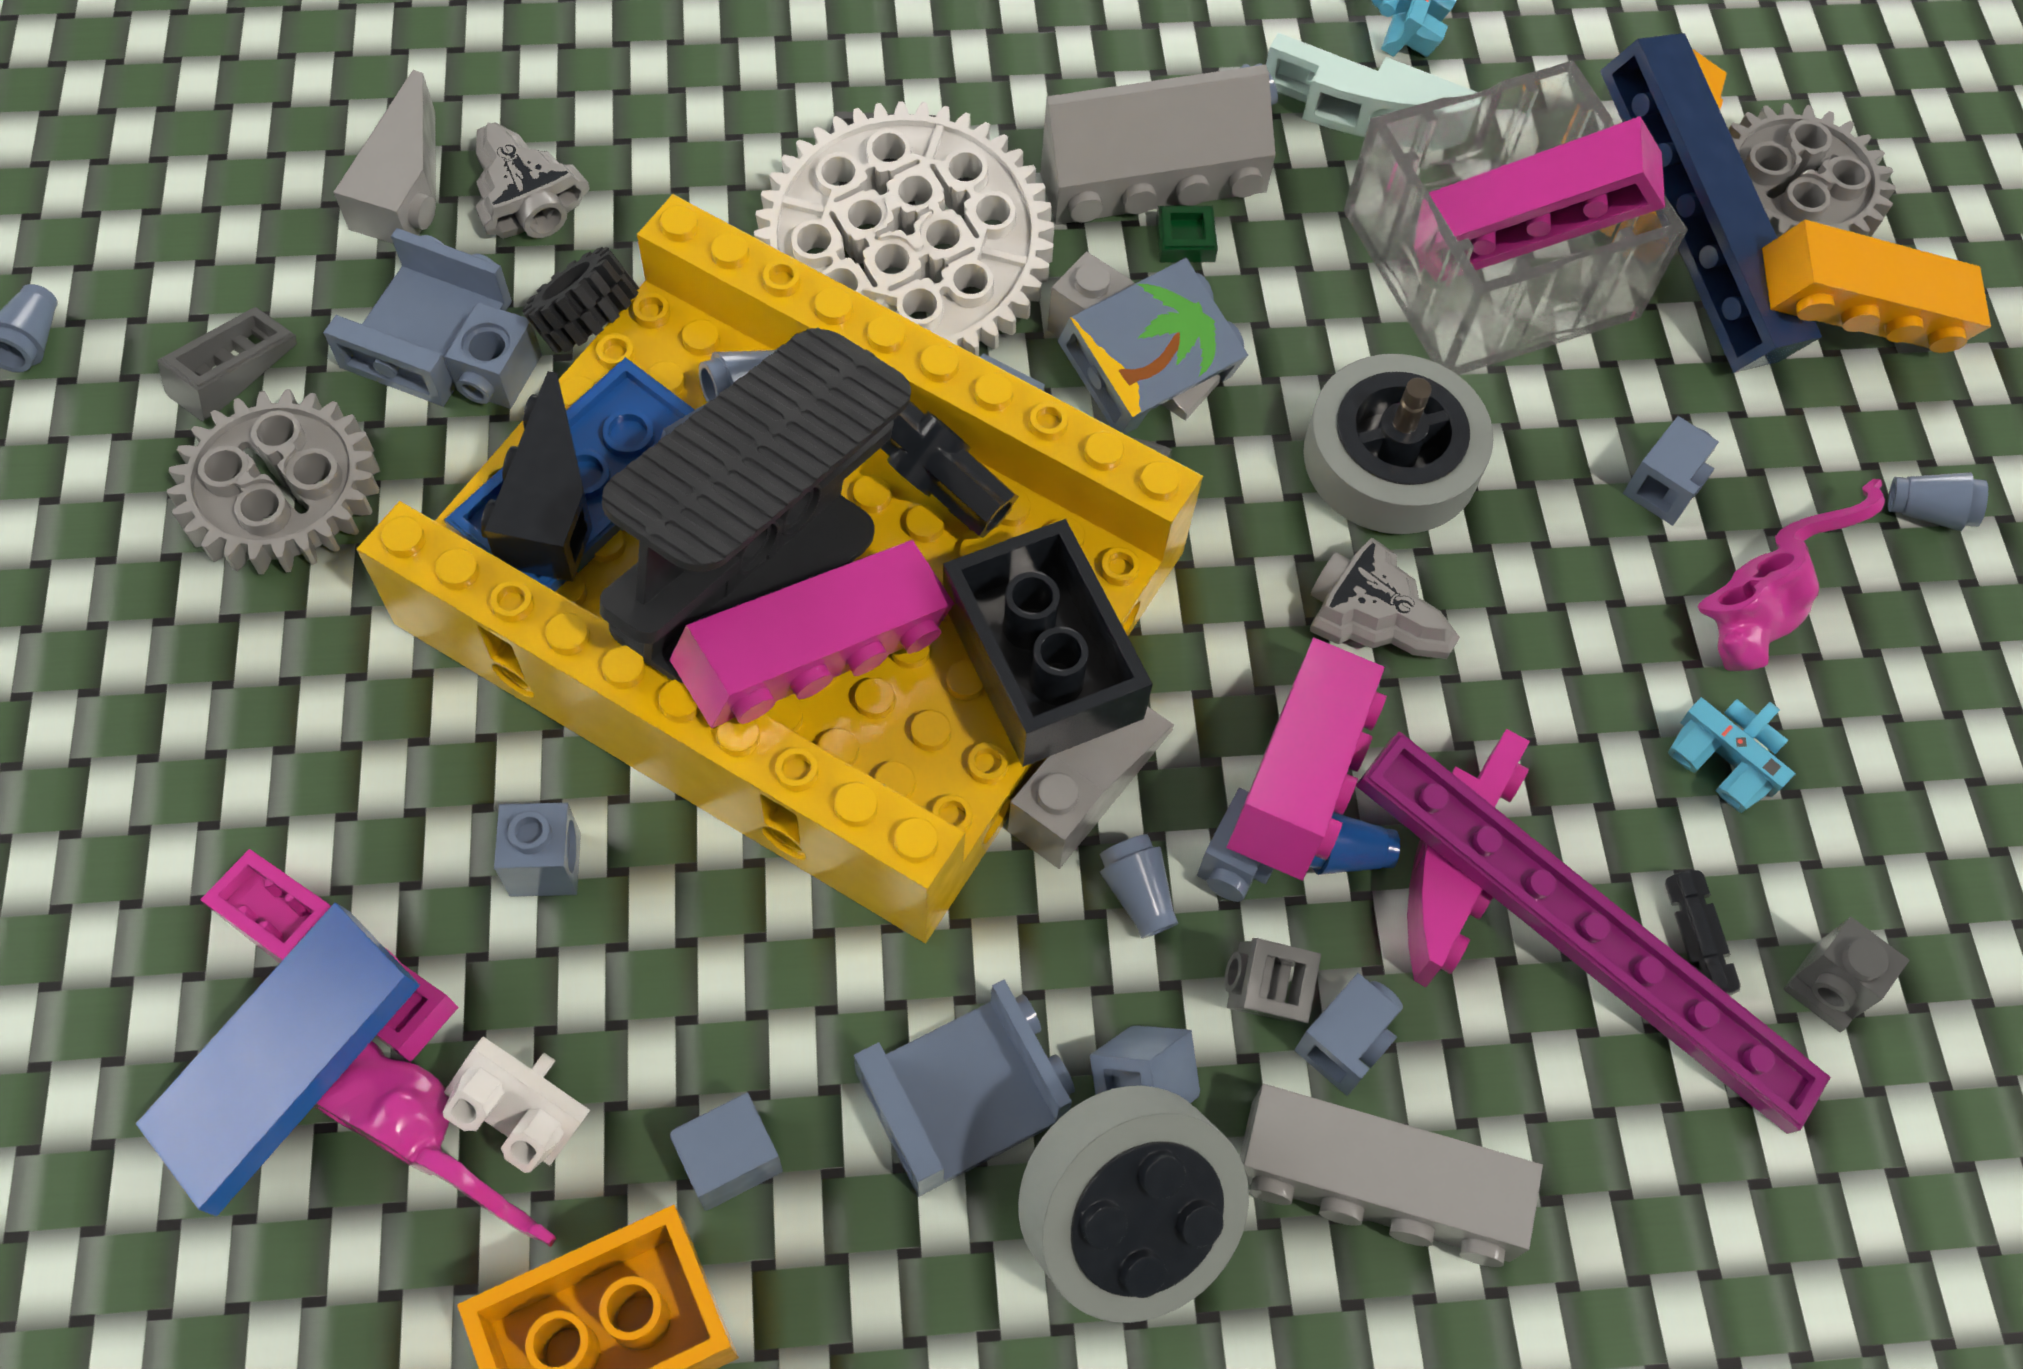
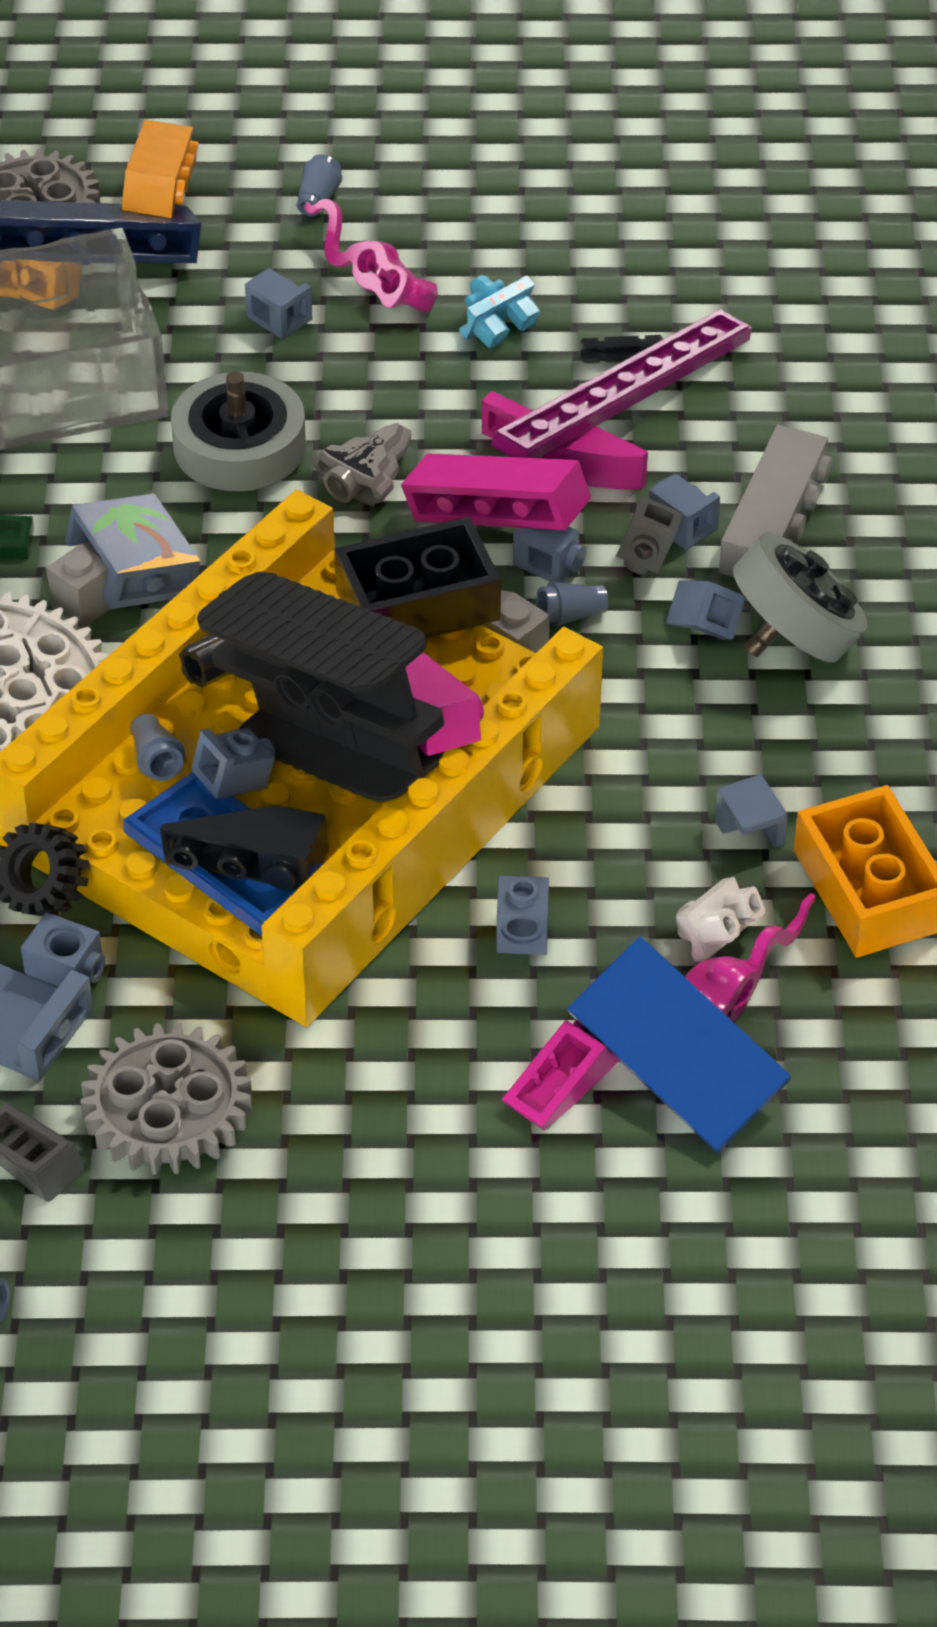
camera: 80 degrees left, 15 degrees down
sand blue panel [854,979,1075,1197] -> none
dark pink brick [1418,116,1665,281] -> none
dark grey brick [1783,916,1910,1033] -> none

